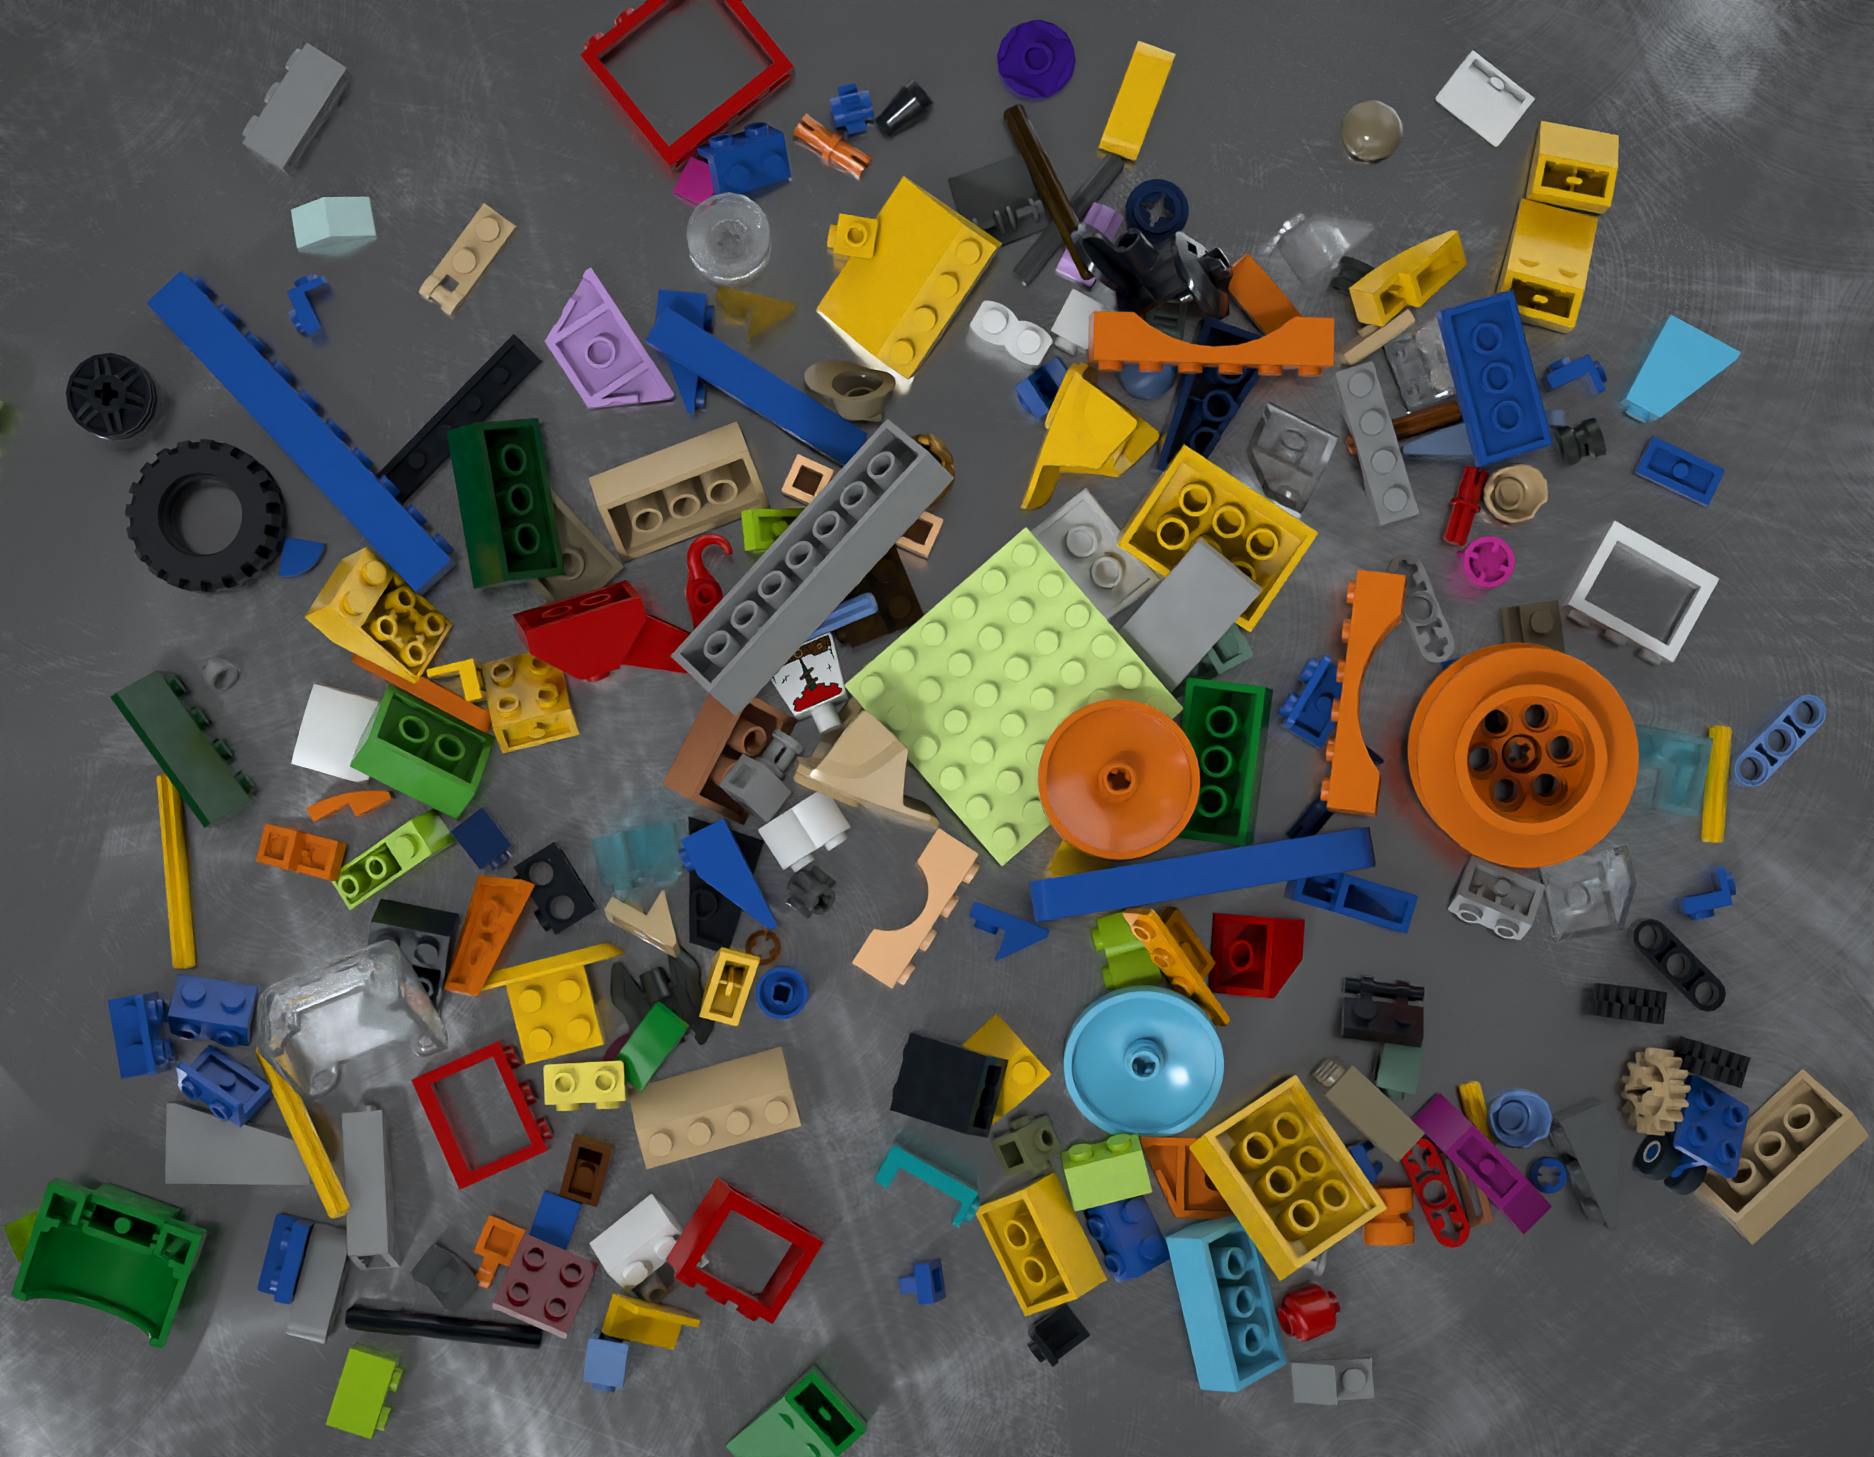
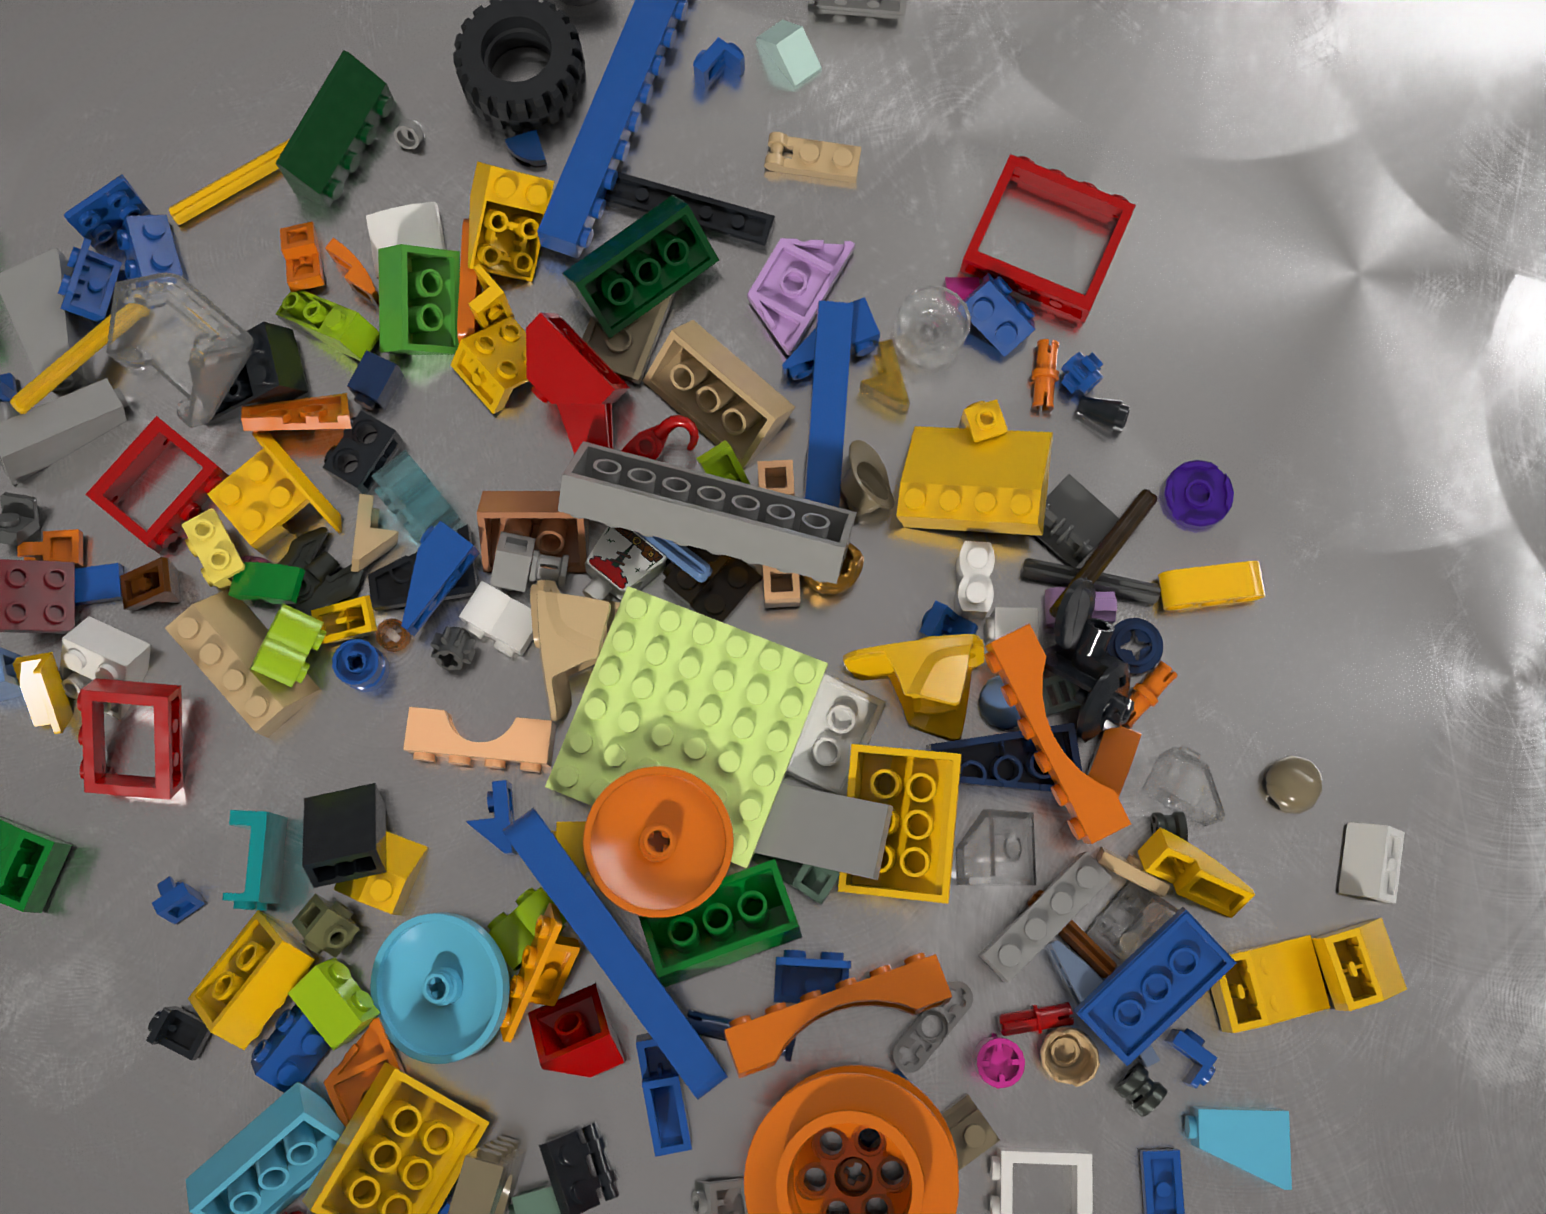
camera: 65 degrees right, 10 degrees down
none -> lime brick [250,603,326,687]
none -> orange pin [1123,661,1178,729]

